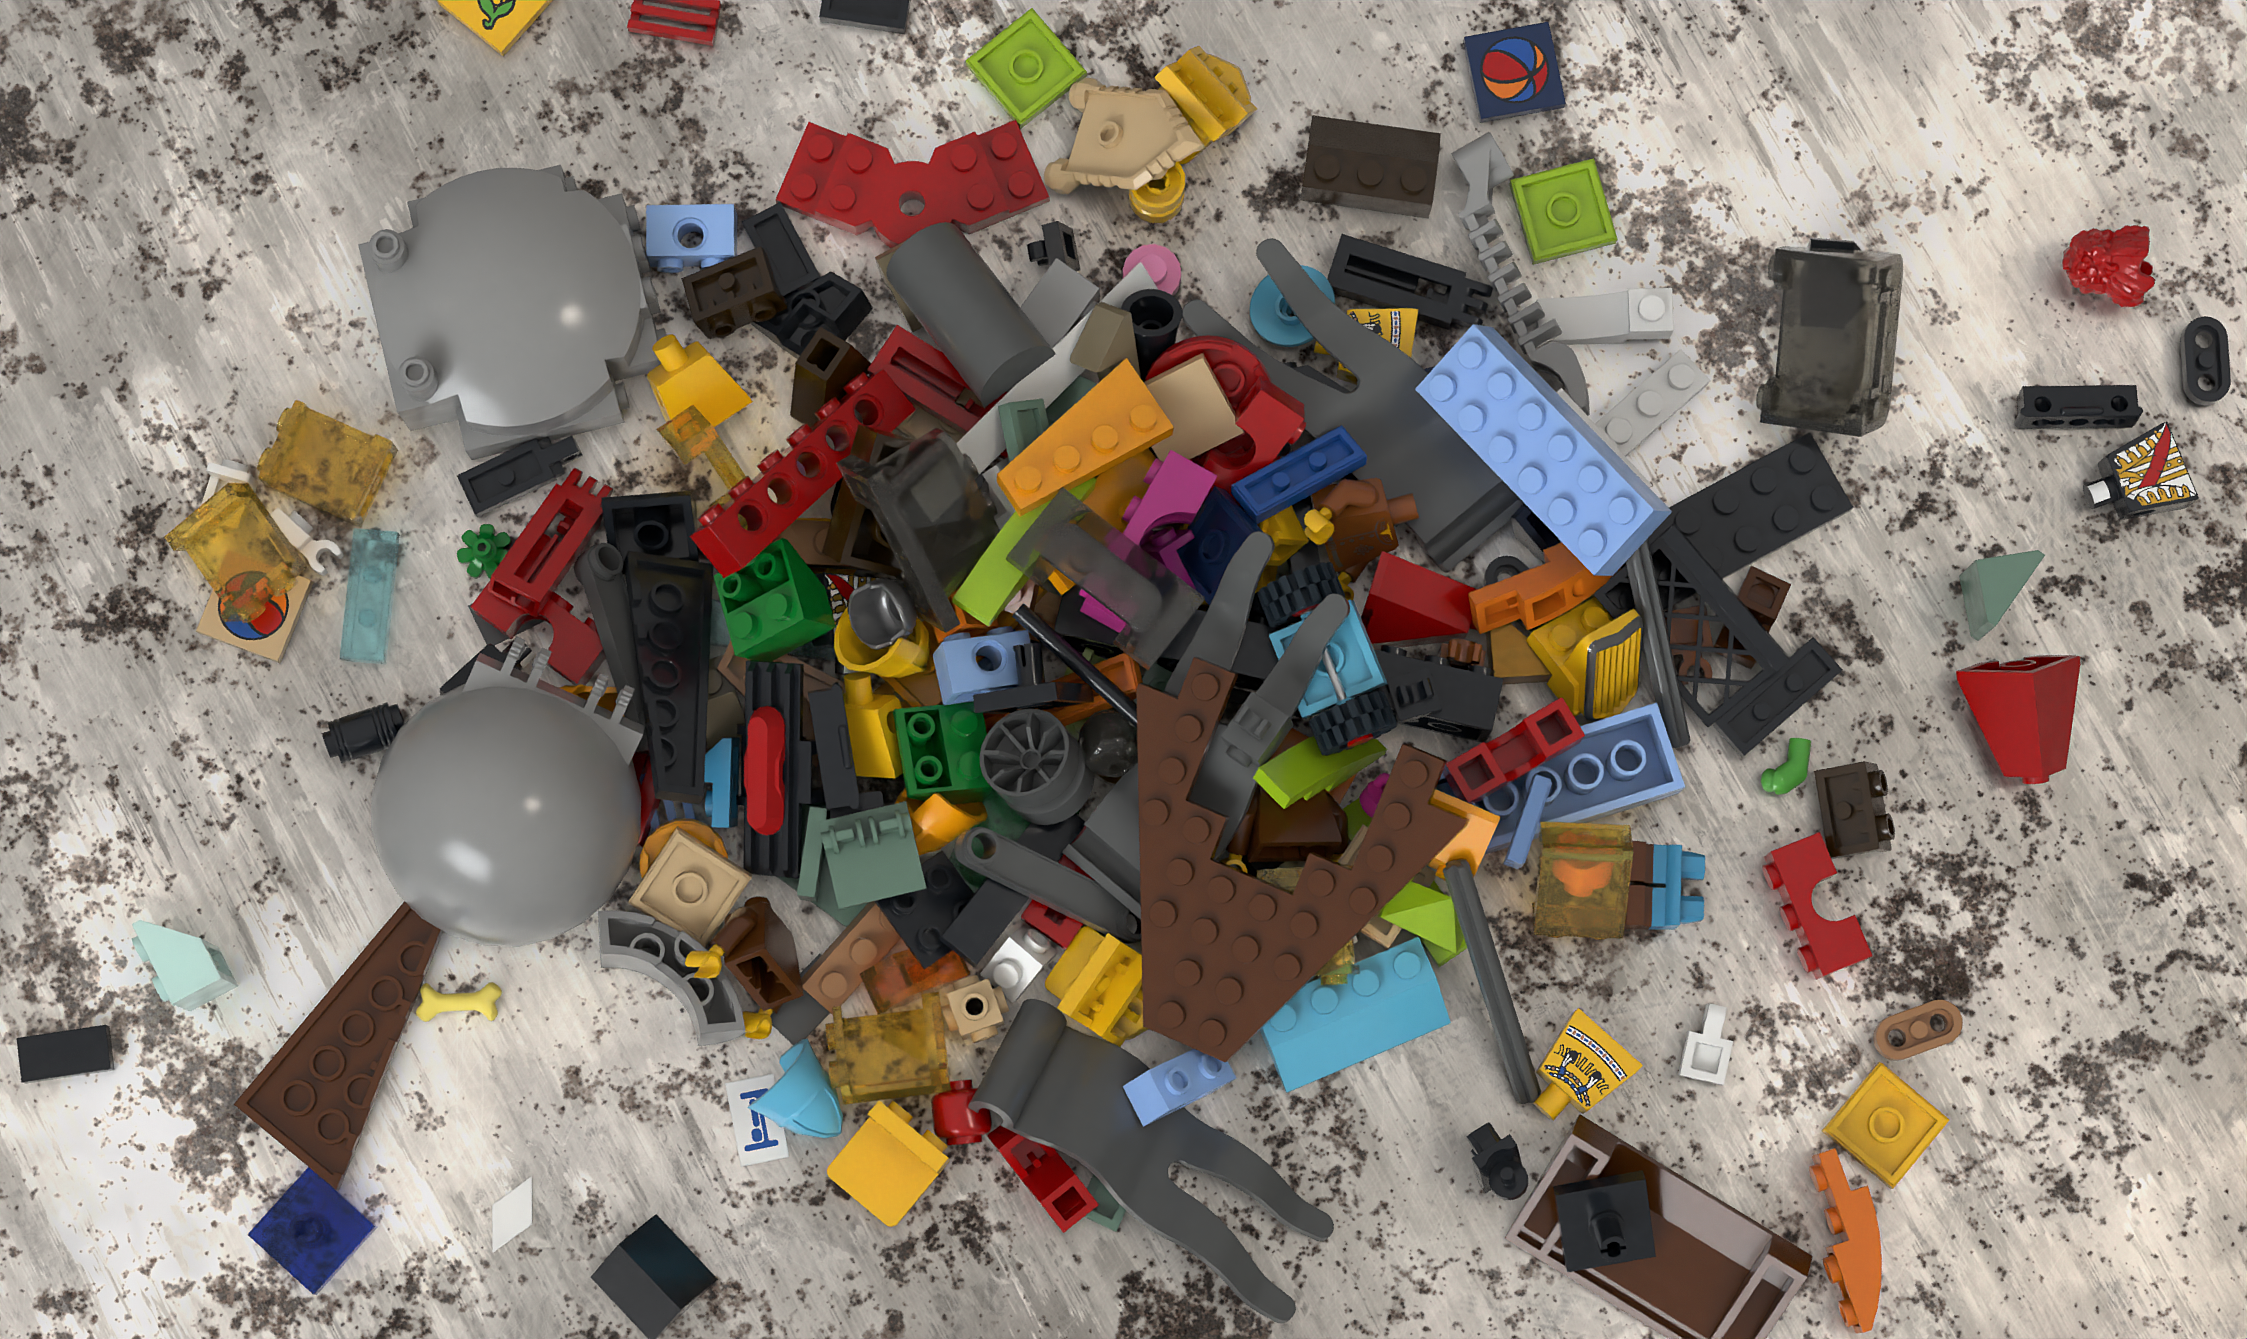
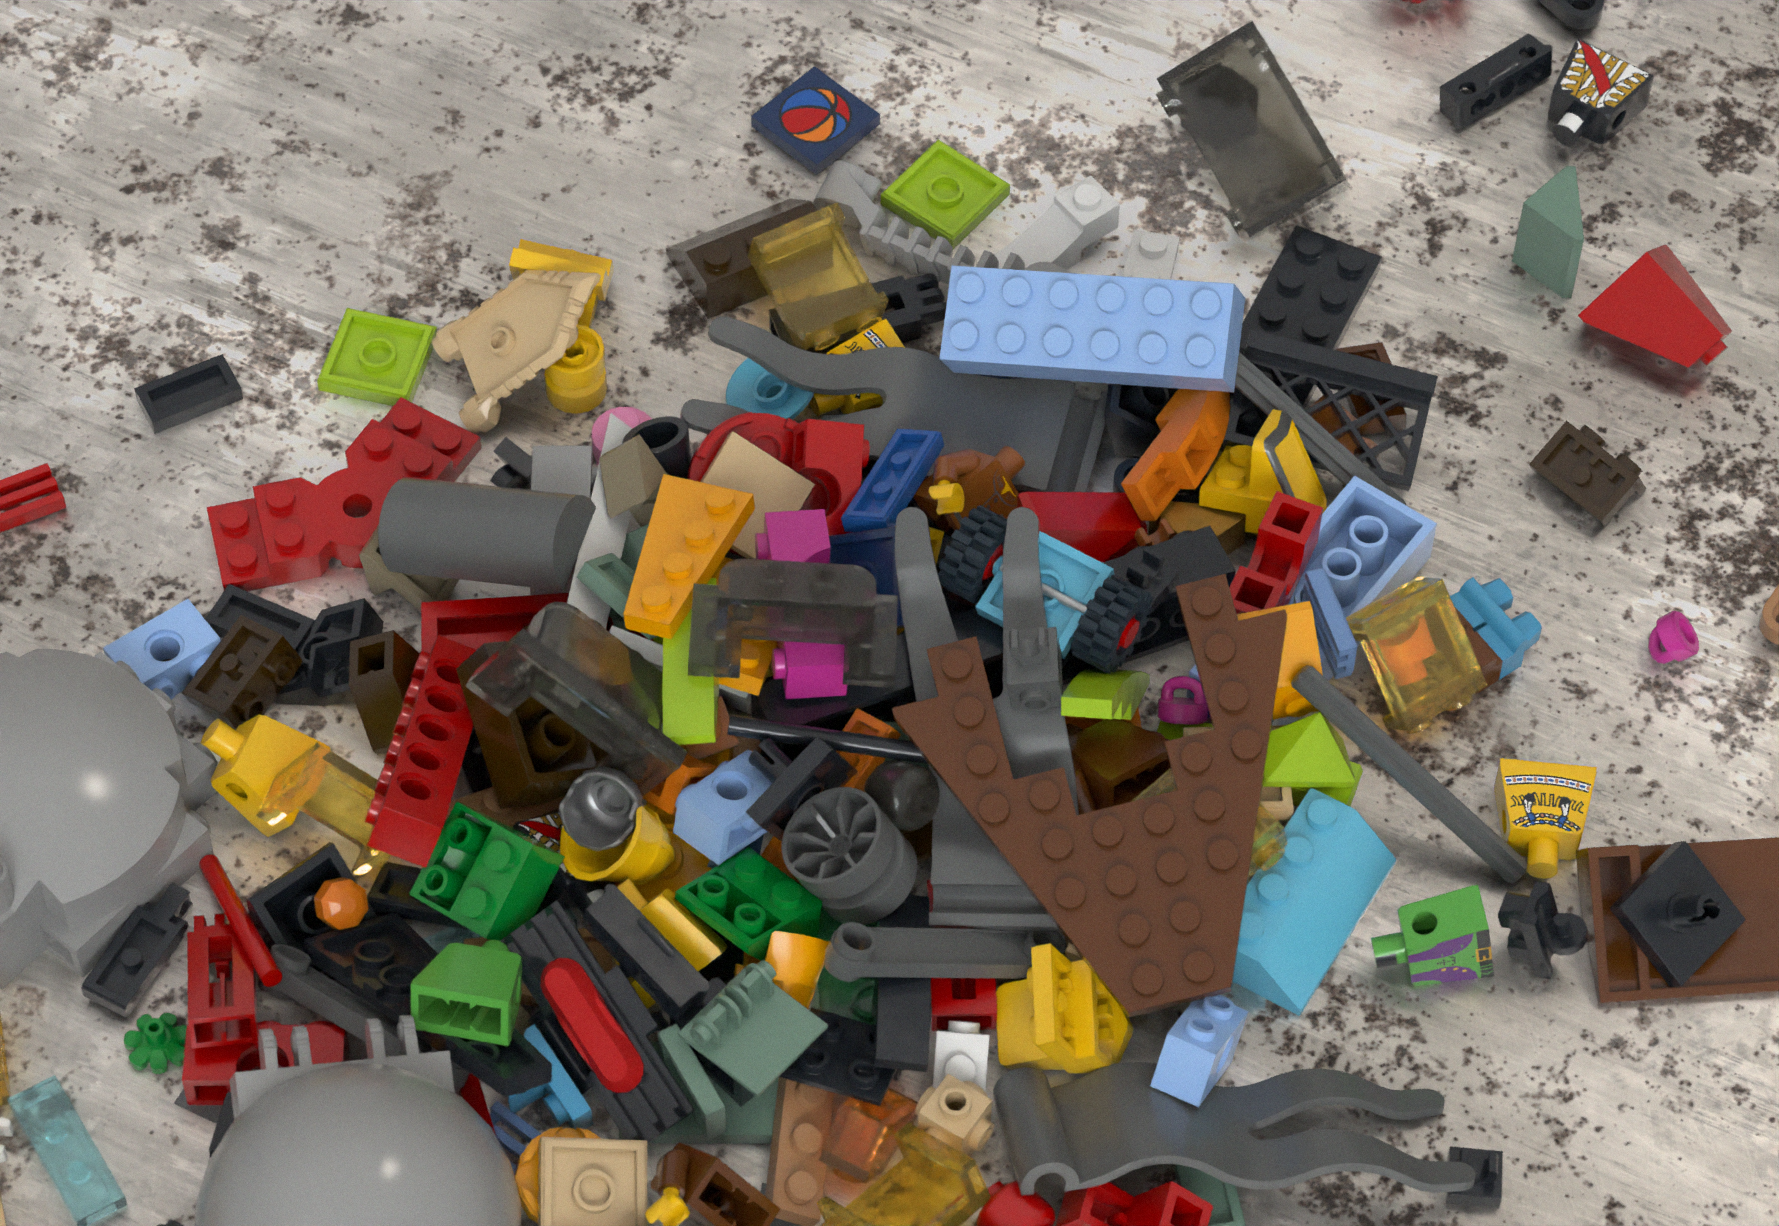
camera: 35 degrees left, 25 degrees down
white plate [1678,1003,1733,1085] -> none
black plate [1713,637,1843,758] -> none
bright green arm [1761,738,1812,795] -> none
red arch [1762,832,1872,980] -> none
none -> red bar [199,854,282,987]
none -> orange tile [314,877,369,930]
none -> bright green torso [411,940,522,1046]
none -> clear yellow panel [748,202,889,350]
none -> bright green torso [1371,885,1494,986]
none -> black tile [1446,1146,1503,1208]
none -> dark pink tile [1648,611,1699,664]

